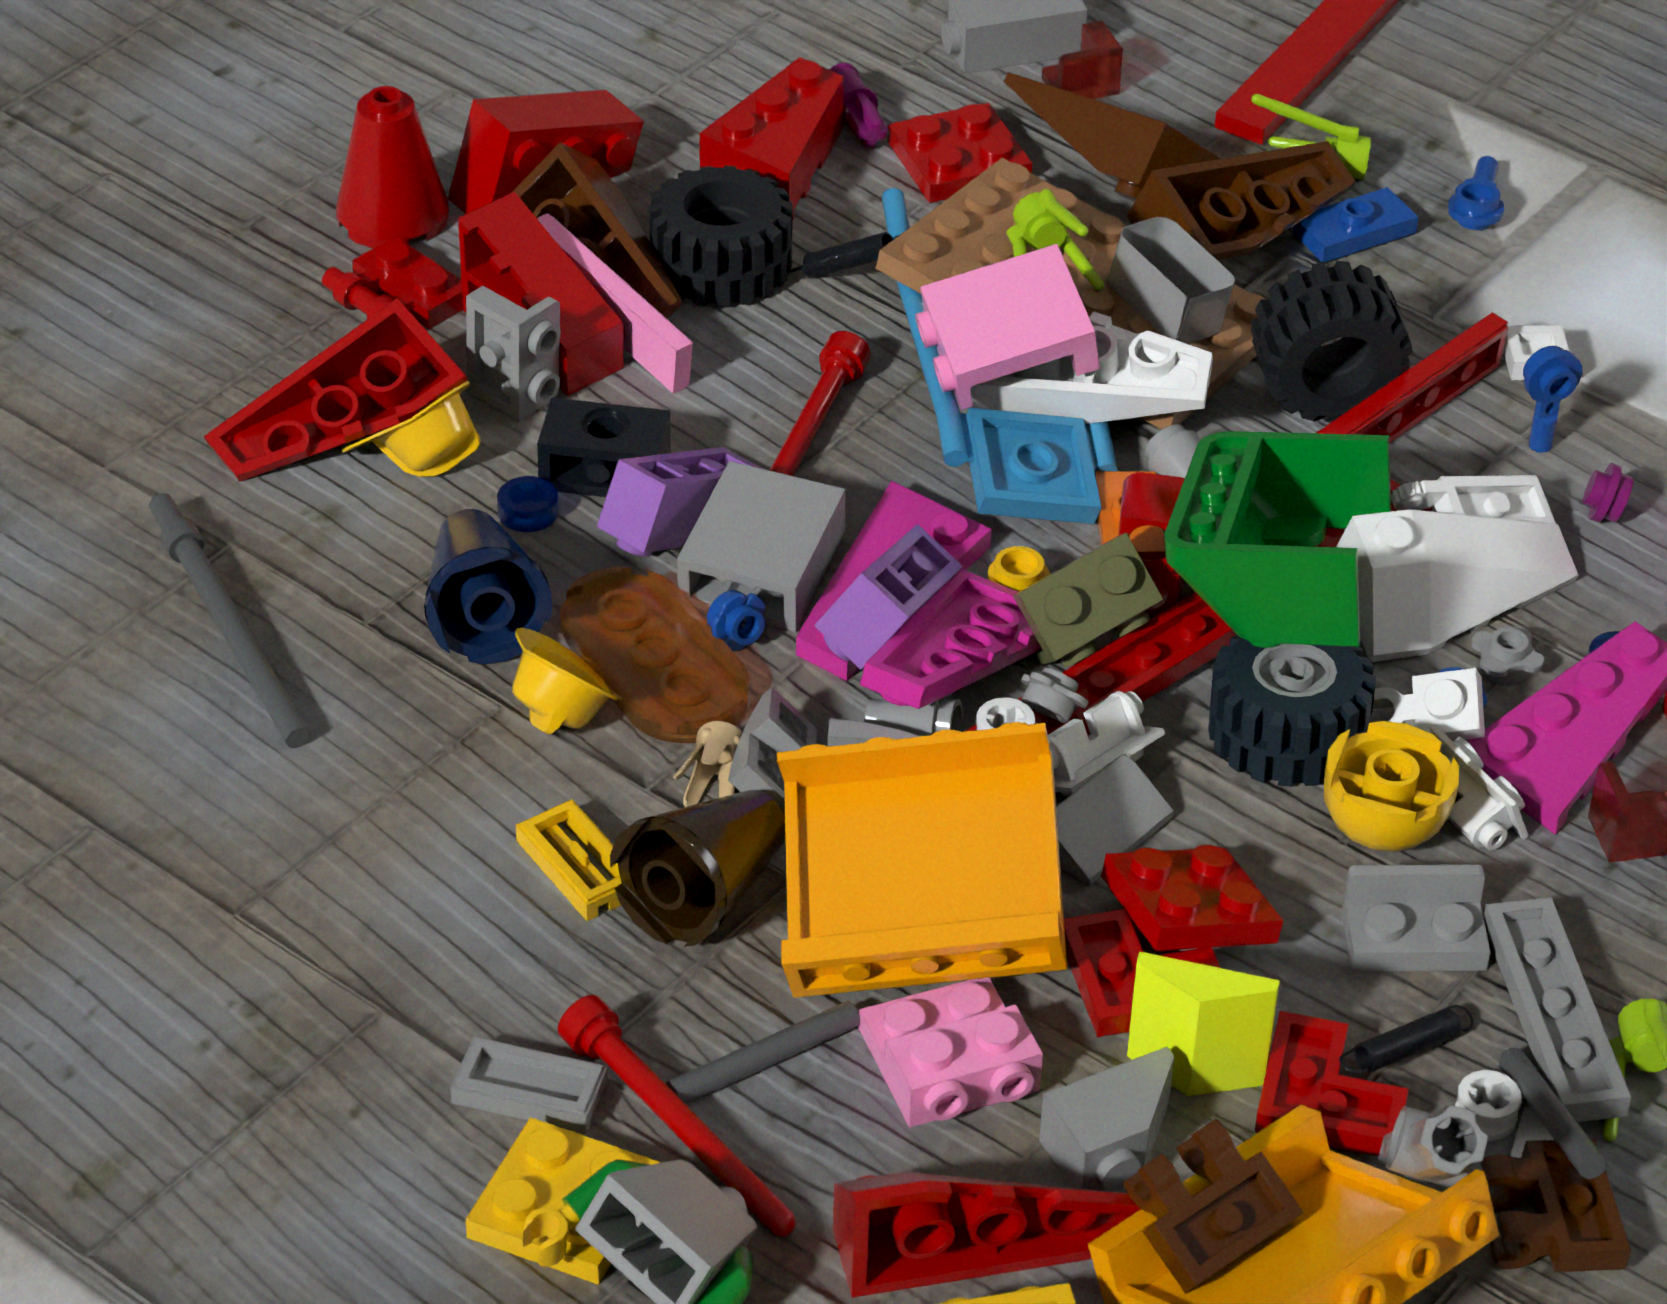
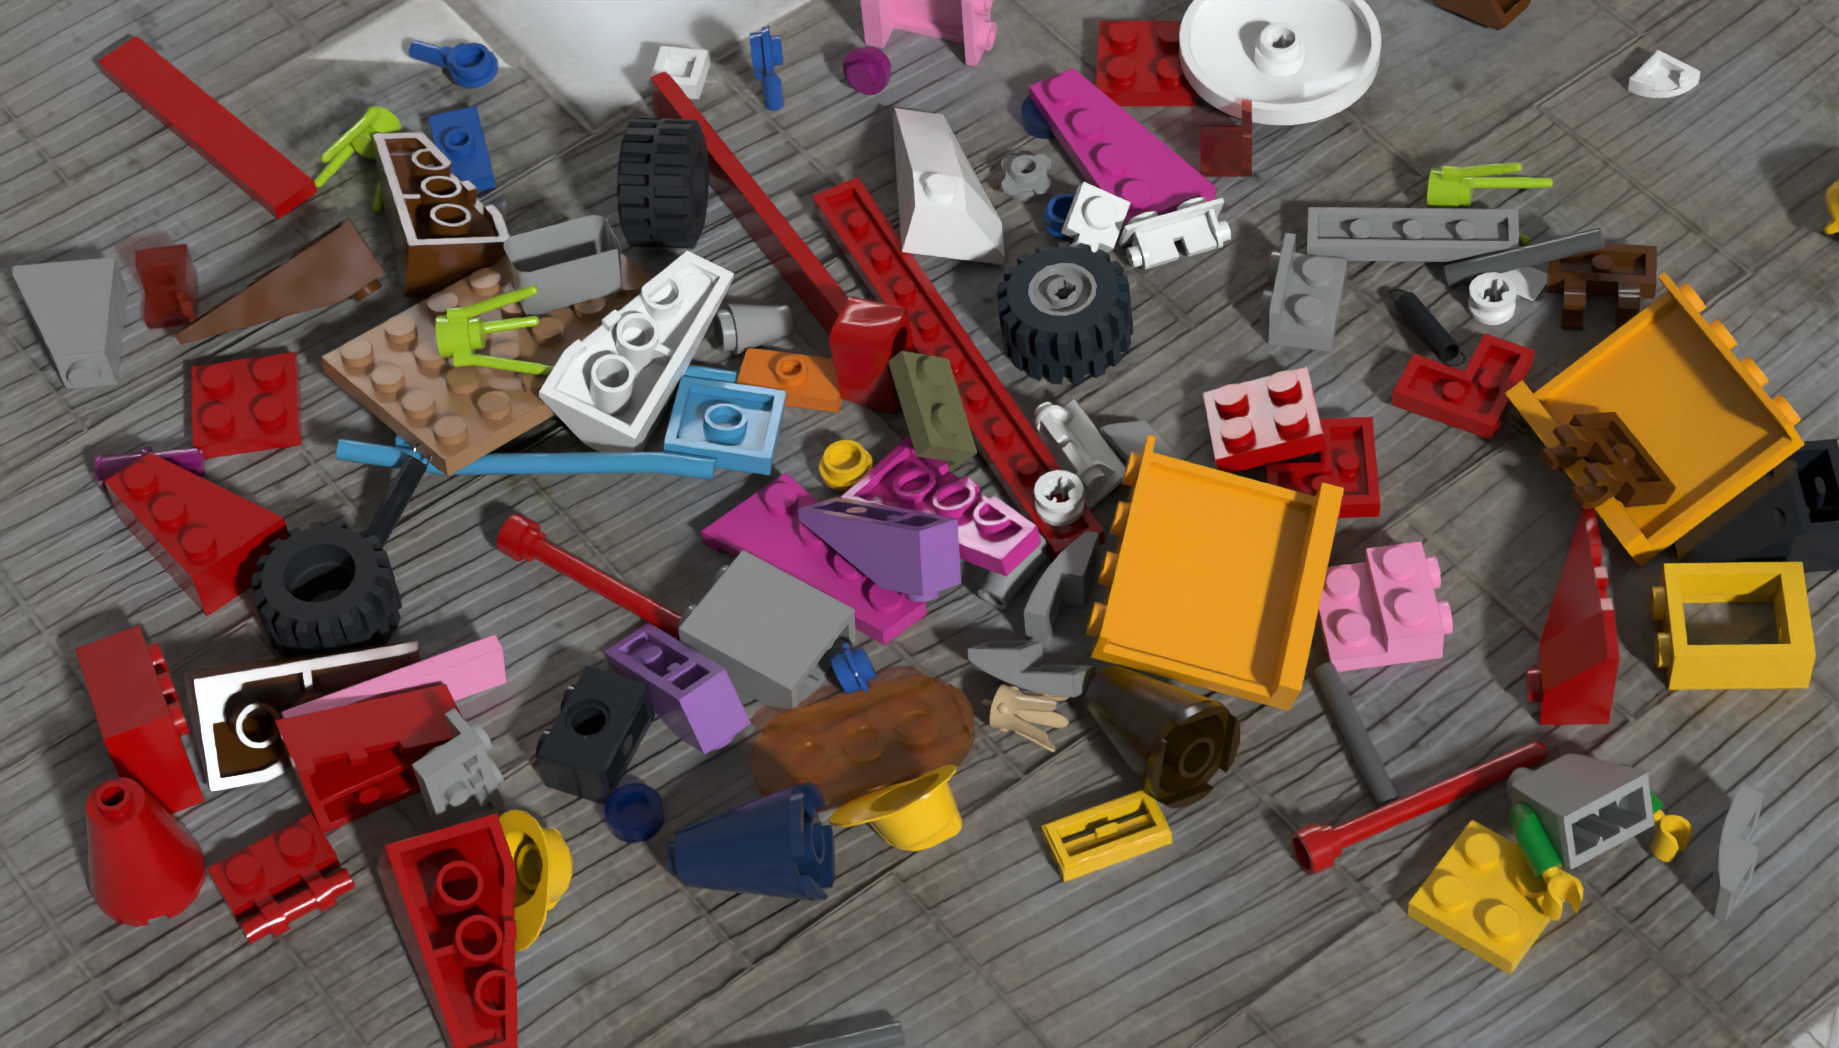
camera: 70 degrees left, 10 degrees up
light grey tile [450,1036,608,1134] -> none
bright pink panel [915,244,1100,410] -> none
light grey plate [1021,667,1088,723] -> none
light grey slope [1039,1047,1174,1191] -> none
neon yellow slope [1127,952,1280,1097] -> none
green windscreen [1164,431,1391,648] -> none
yellow cylinder [1324,721,1459,852] -> none
light grey piece [1378,1105,1488,1187] -> none
white hinge [1391,475,1556,524] -> none

